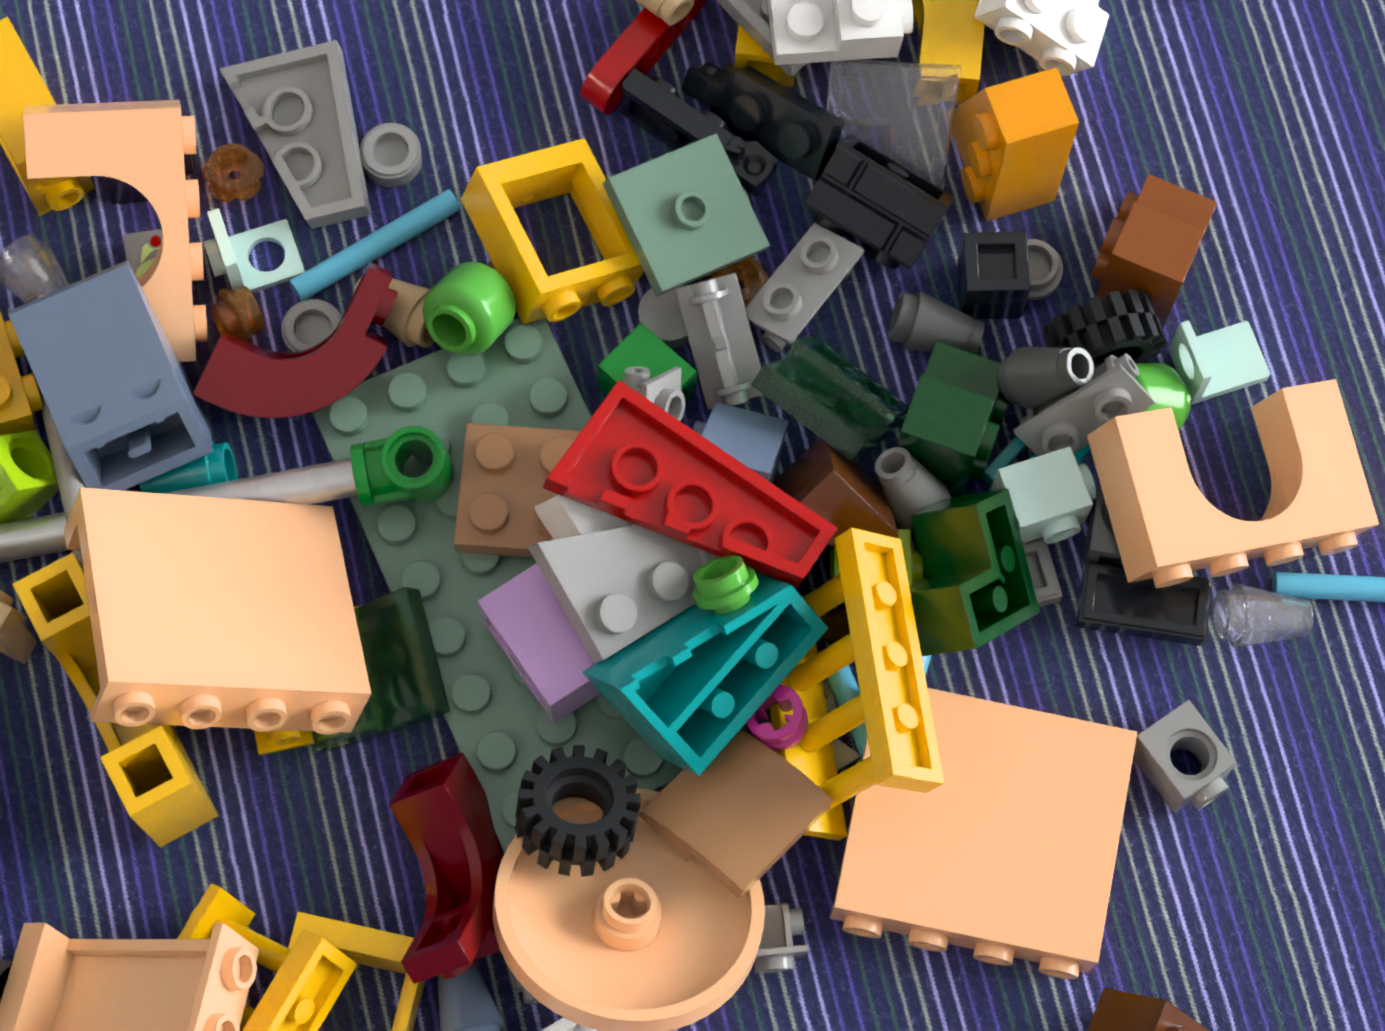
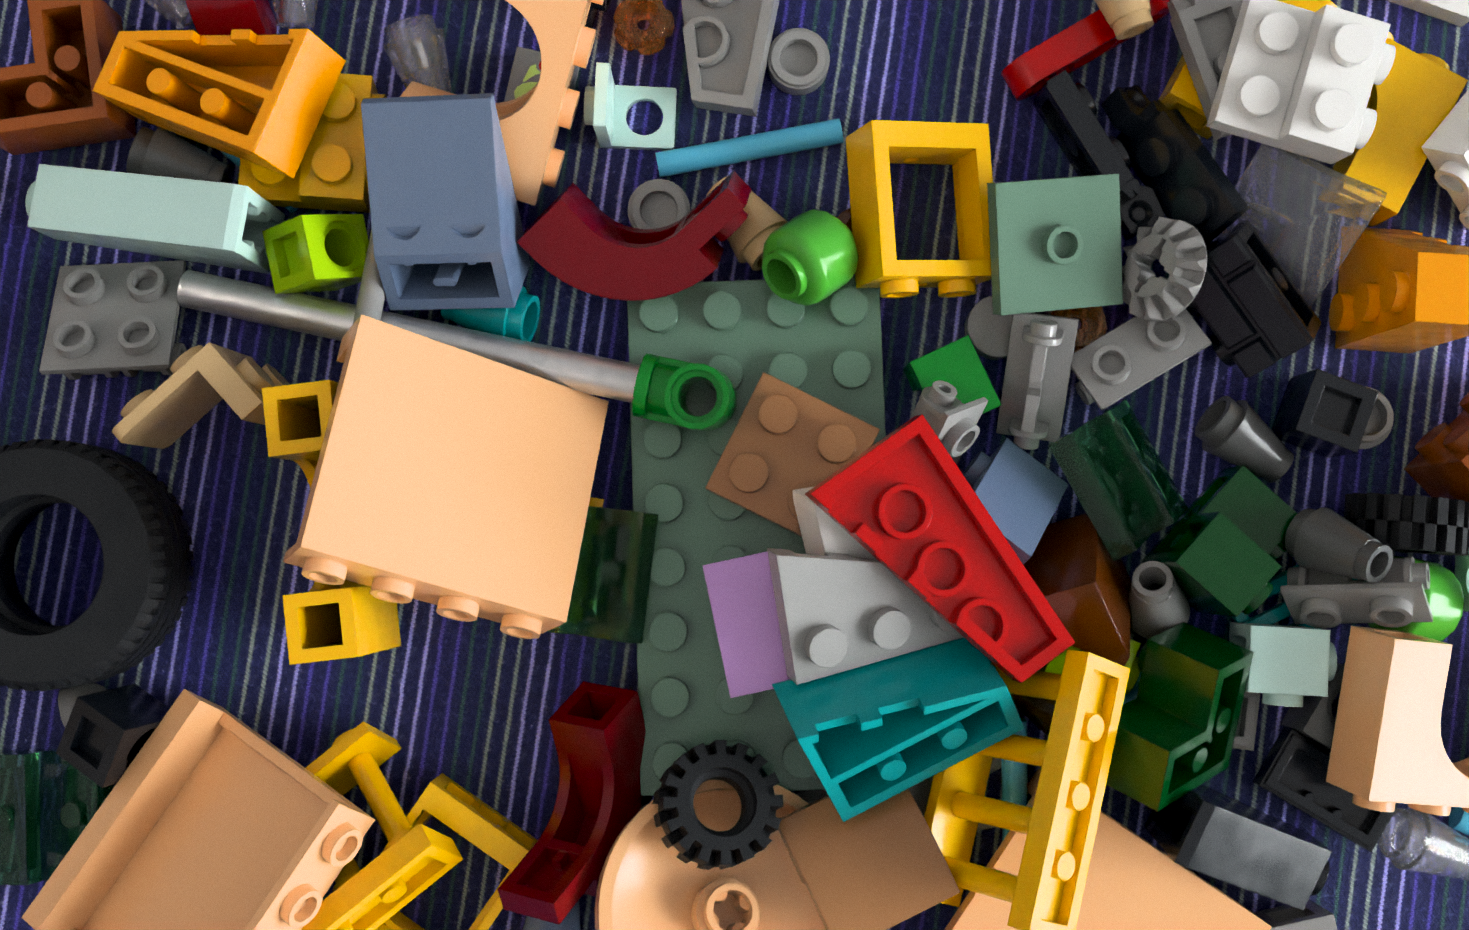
camera: 25 degrees right, 15 degrees up
clear orange plate [211,286,265,342] -> none
bright green plate [692,555,759,614] -> none
dark pink bush [746,684,809,751] -> none
none -> light grey gear [1122,217,1207,322]
none -> black slope [1144,784,1332,911]

